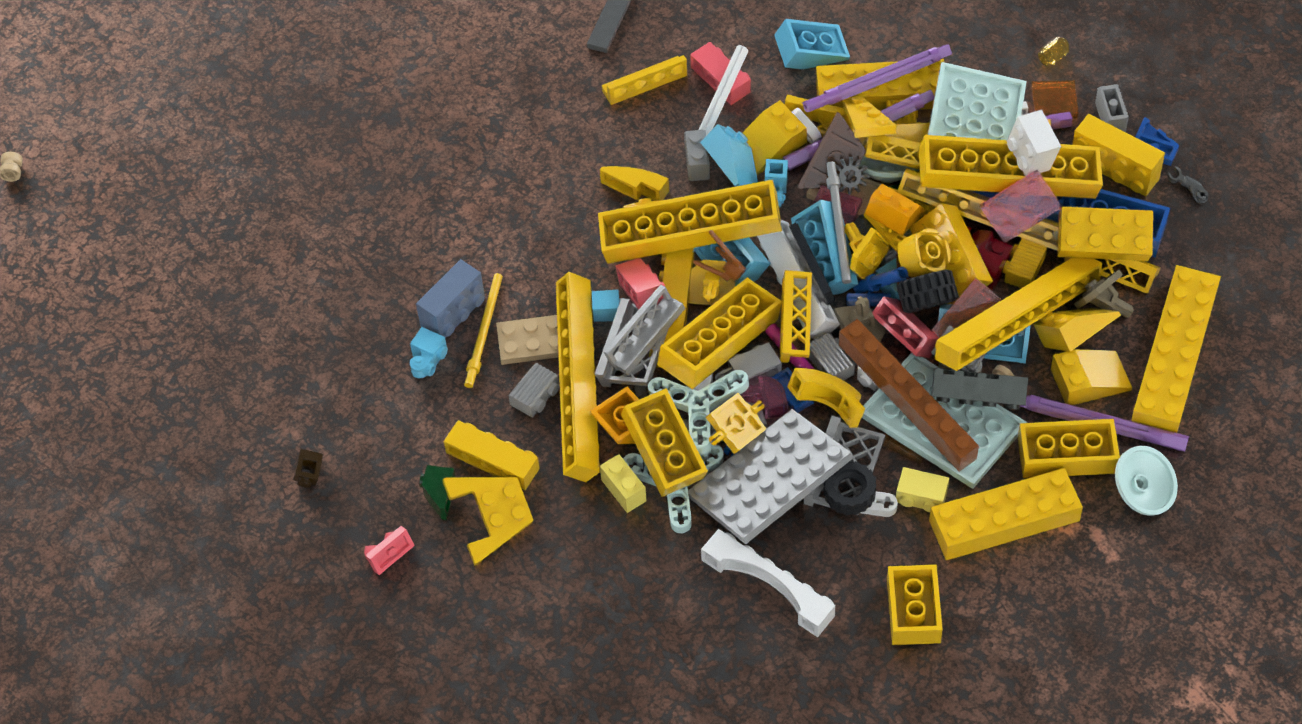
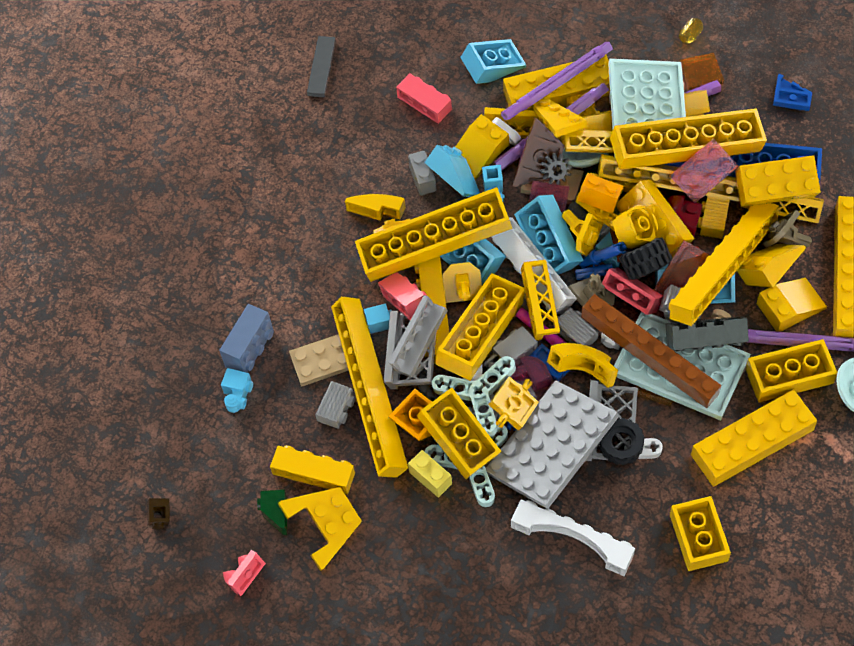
camera: 10 degrees left, 5 degrees up
yellow bar [464,273,503,388] -> none
yellow fence [602,55,687,105] -> none
dark orange plant [693,230,746,282] -> none
white axle [699,45,748,136] -> none
black tile [789,223,835,305] -> none
light grey bar [826,161,852,284] -> none
light yellow brick [896,467,949,512] -> none
white brick [1007,110,1061,177] -> none
yellow brick [1072,113,1165,196] -> none
light grey brick [1095,84,1129,132] -> none
dark grey arm [1168,166,1208,204] -> none

